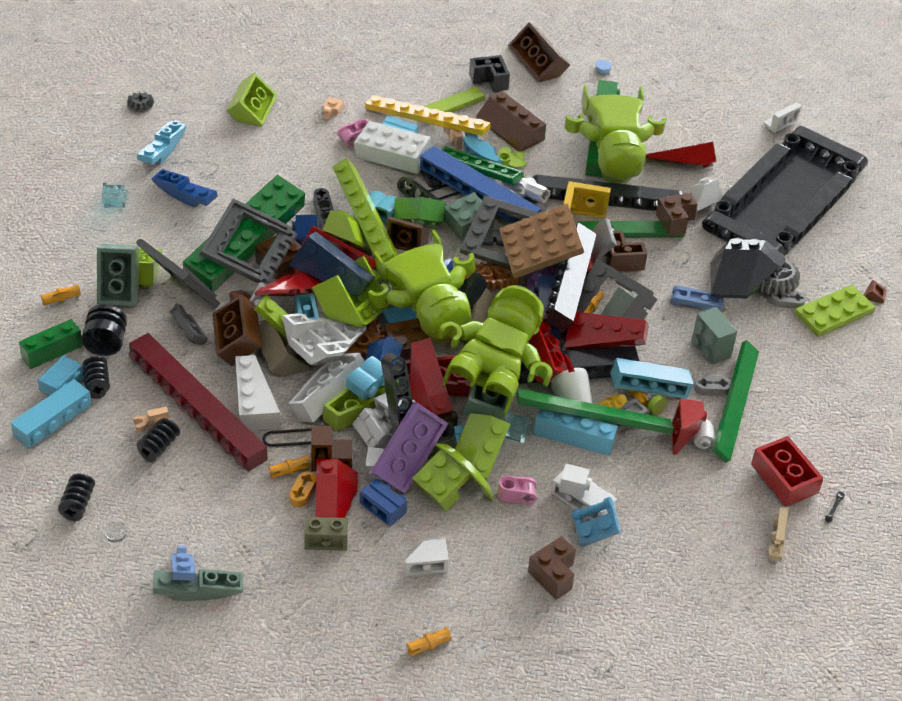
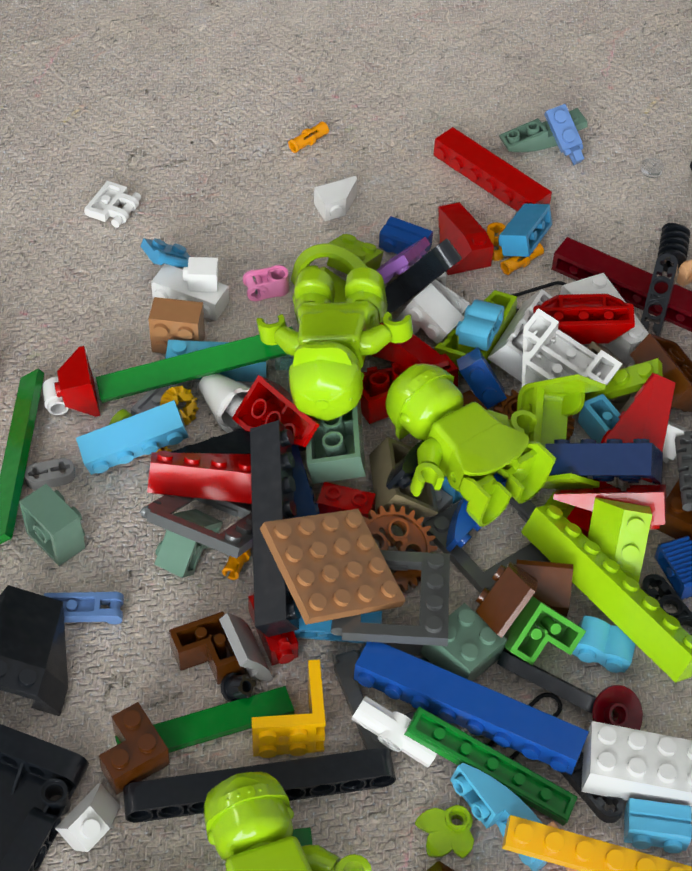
camera: 165 degrees right, 5 degrees up
olive bracket [304,517,348,551] -> none
reddish brown brick [311,426,352,472] -> none
reddish brown brick [528,536,576,600] -> none
none -> white plate [85,181,141,227]
none -> medium nougat brick [148,297,205,354]
none -> red brick [434,127,552,212]
none -> reddish brown slope [475,561,538,638]
none -> dark azure brick [498,204,553,257]
none -> red wedge [534,294,635,344]
none -> dark red dish [592,685,643,730]
none -> black beam [641,253,678,337]

